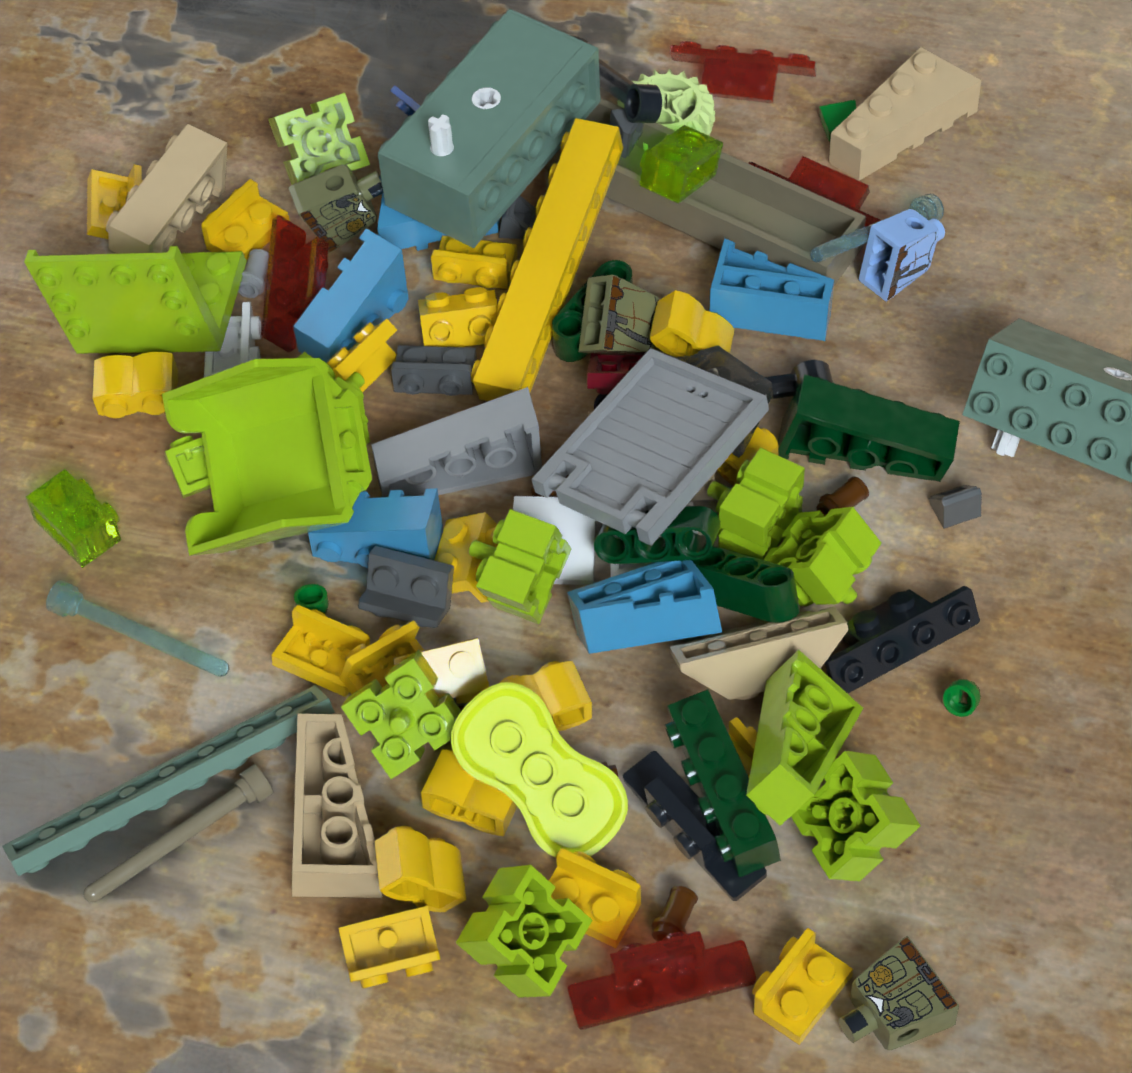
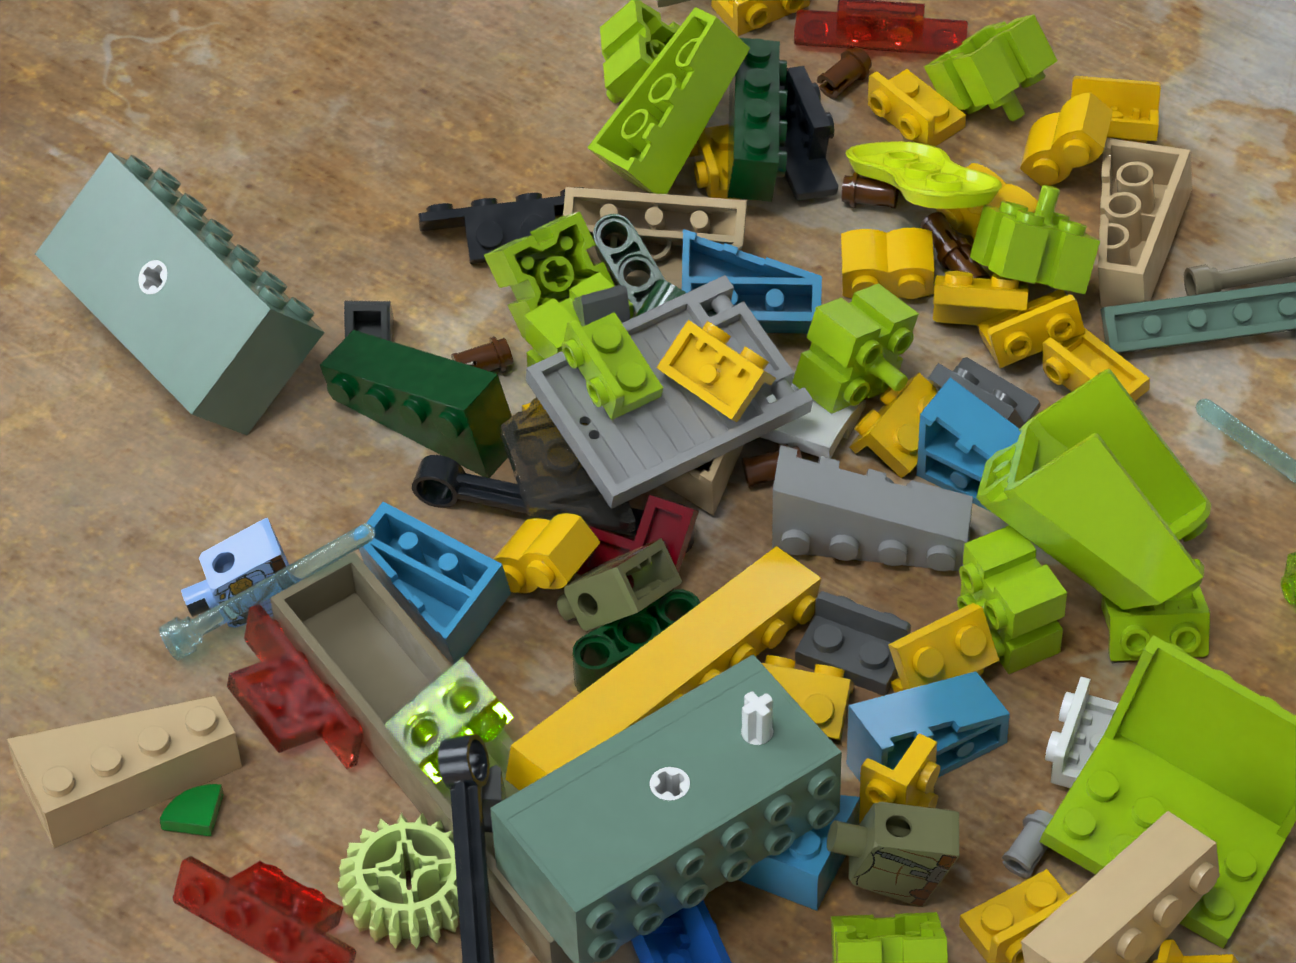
camera: 160 degrees left, 5 degrees down
clear red bracket [261,215,329,353] -> none
green hinge [943,679,981,717] -> none
none -> lime bracket [562,312,663,420]
none -> dark grey slope [572,285,630,327]
none -> yellow bracket [656,320,776,422]
none -> yellow bracket [859,733,940,823]

